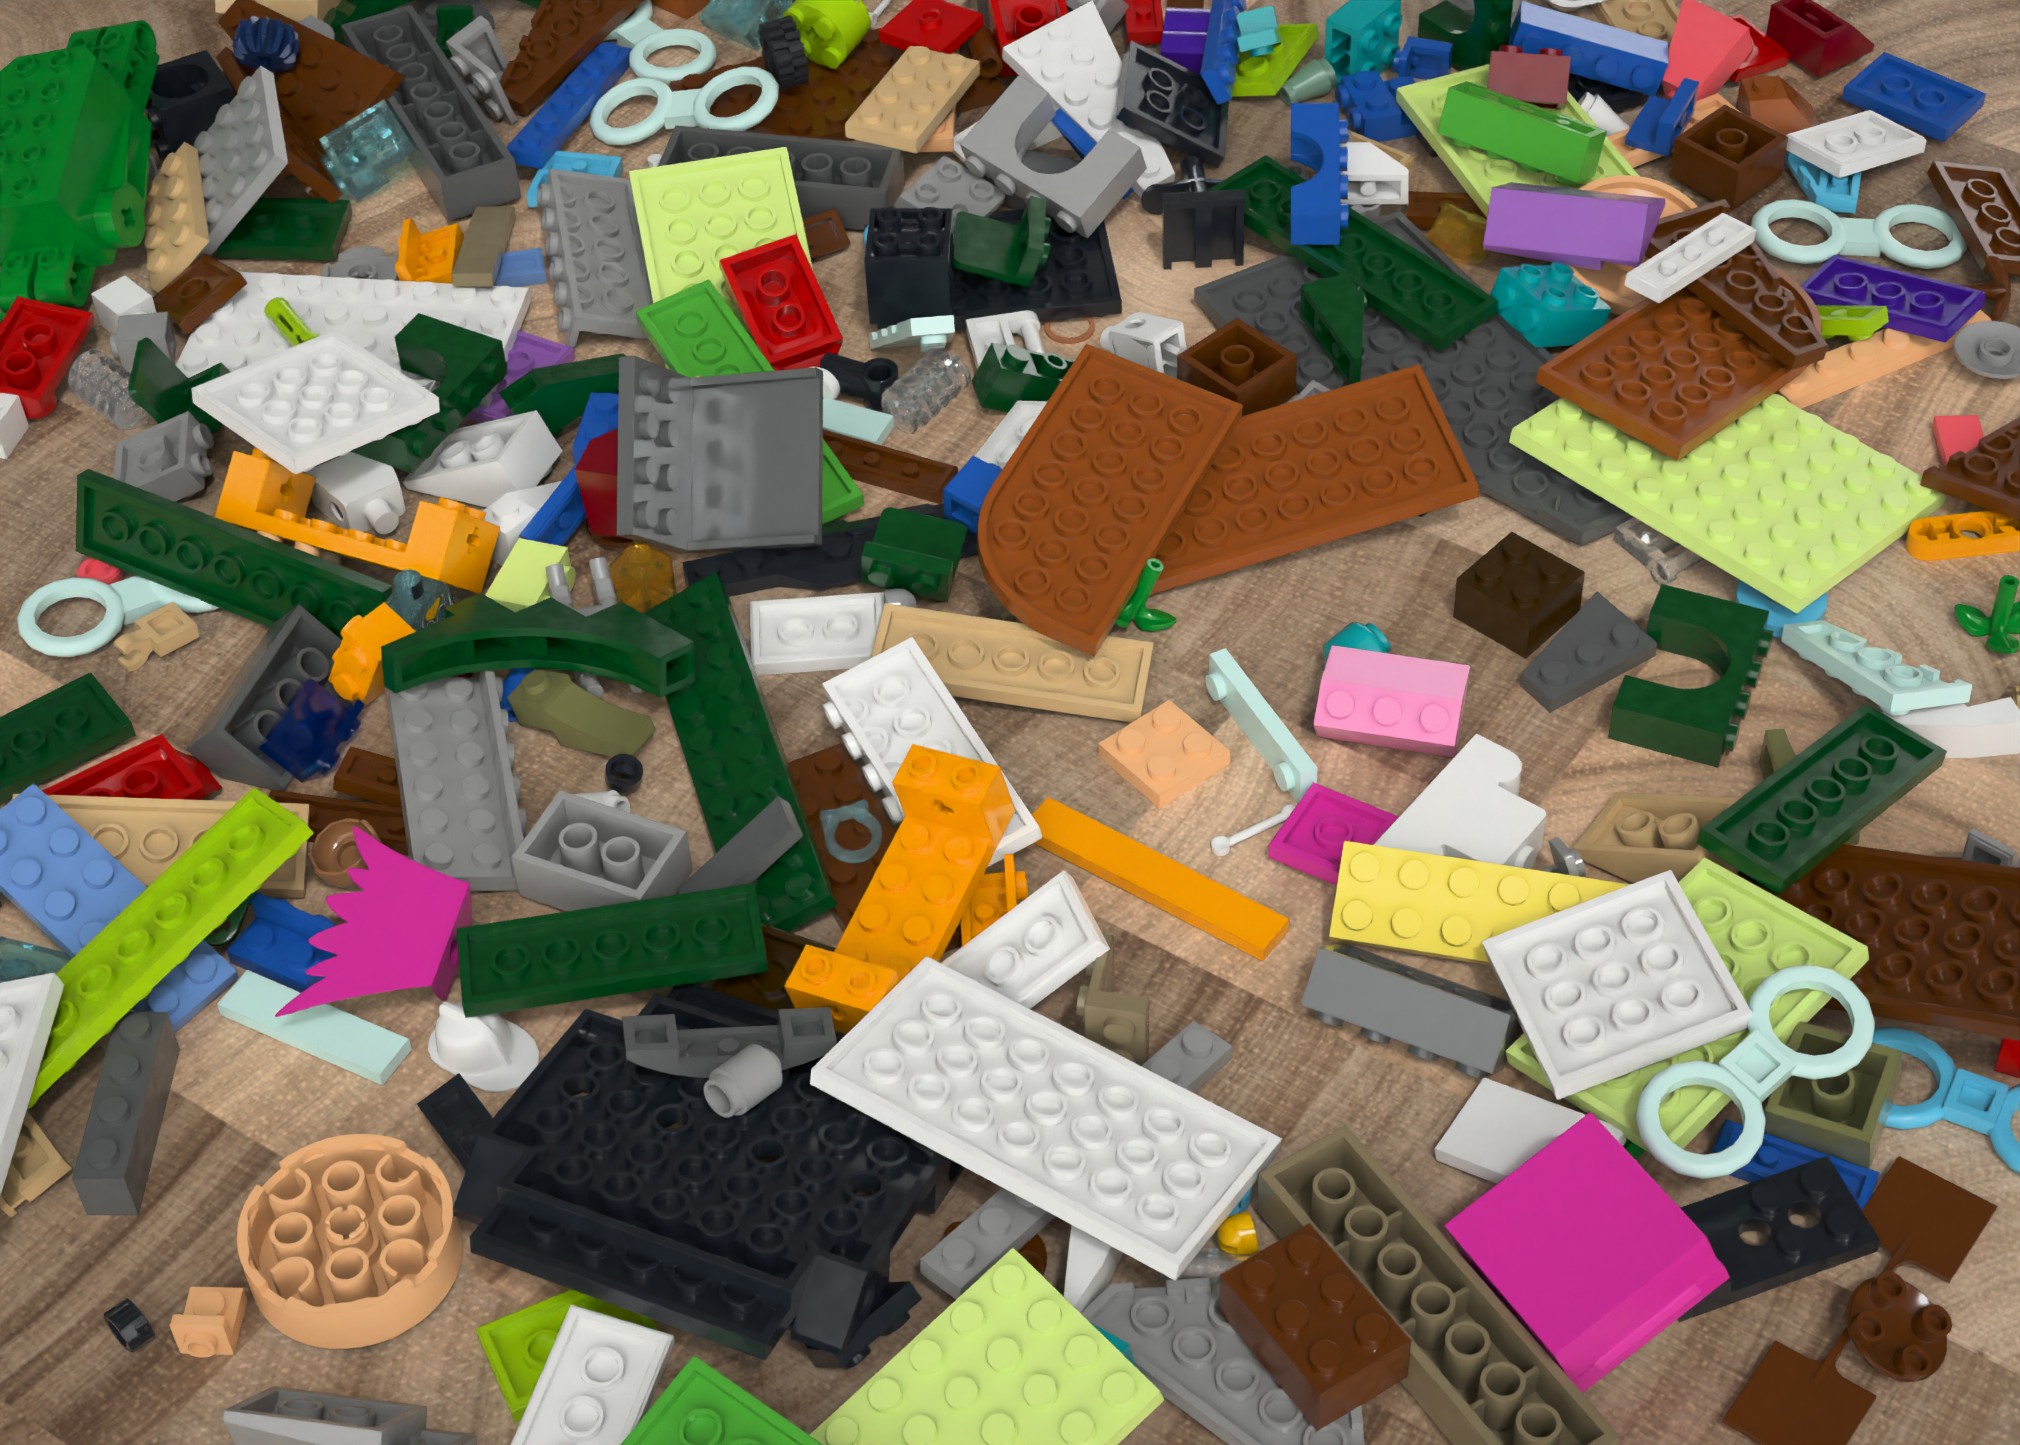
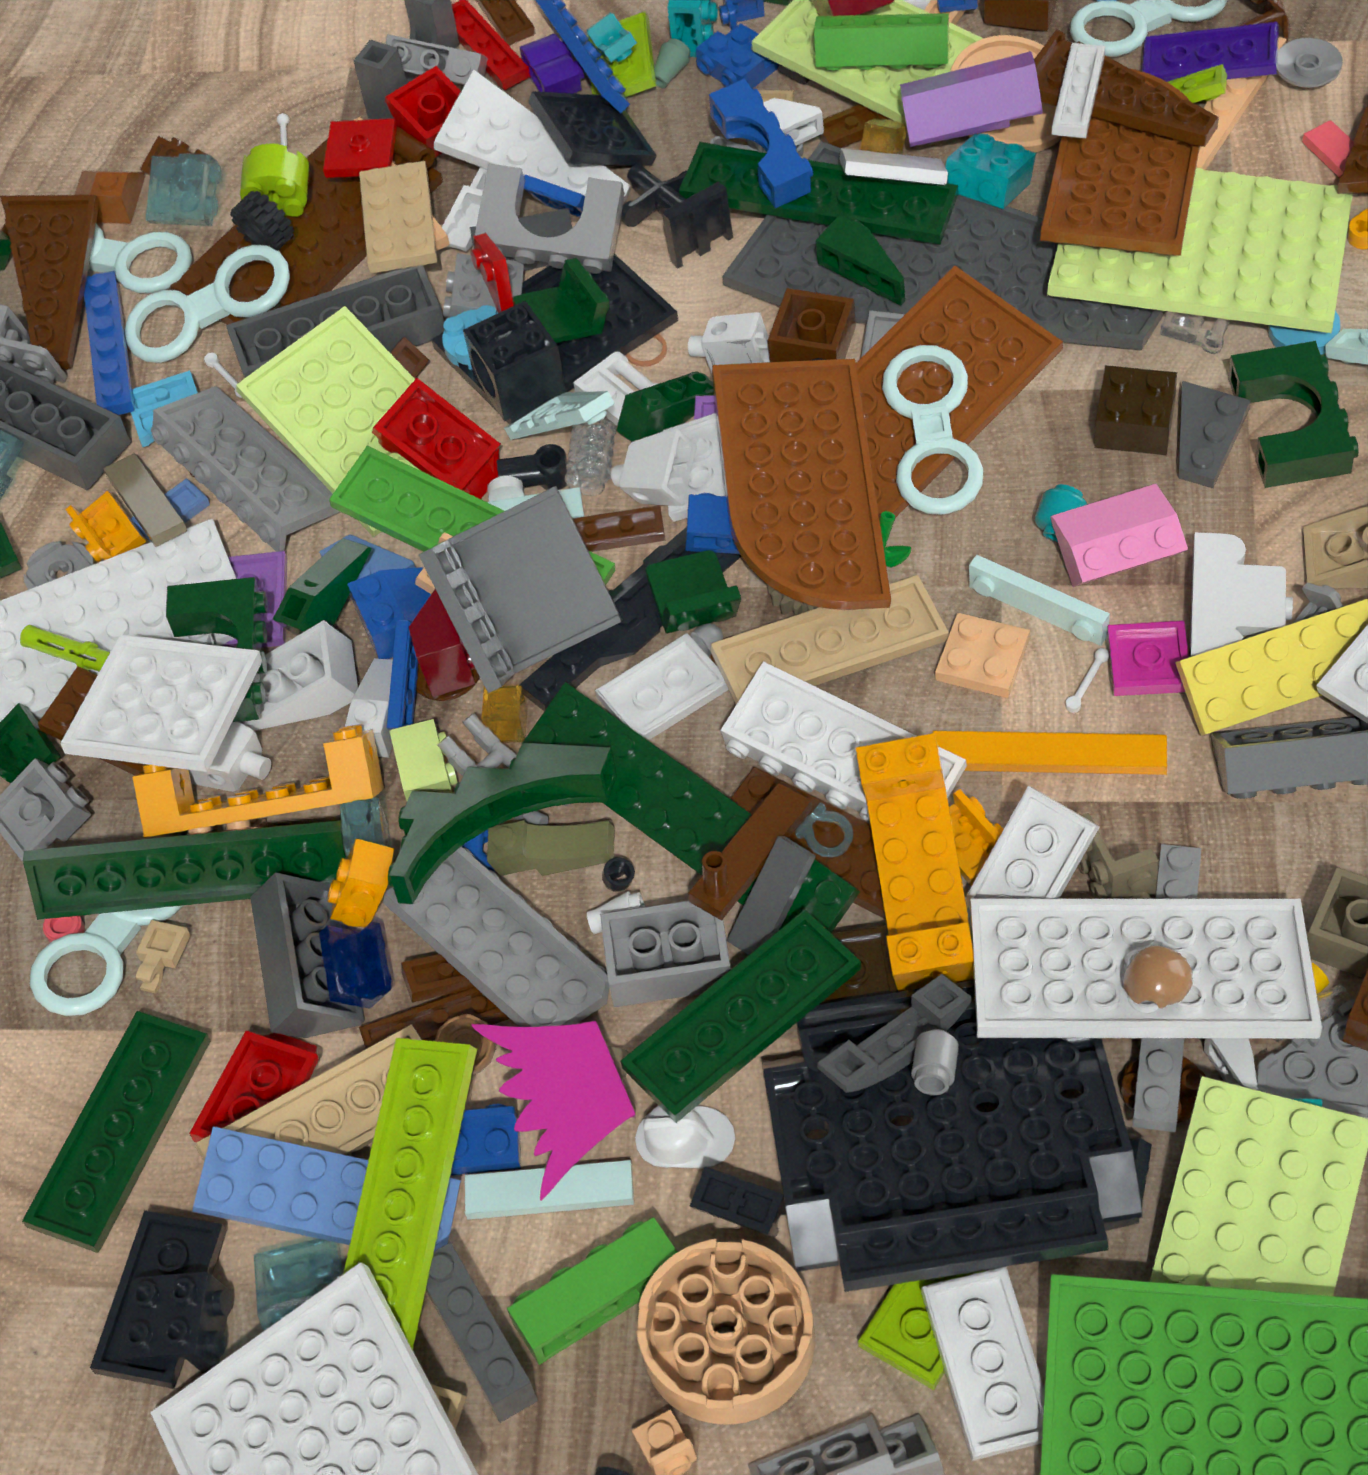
camera: 25 degrees left, 10 degrees up
none -> red wing [471,233,514,313]
none -> bright green brick [507,1217,677,1365]
none -> white torso [611,428,697,506]
none -> reddish brown piece [688,783,812,921]
none -> white tile [839,148,948,185]
none -> light aqua bar [882,345,983,515]
none -> medium nougat hair [1123,946,1193,1009]

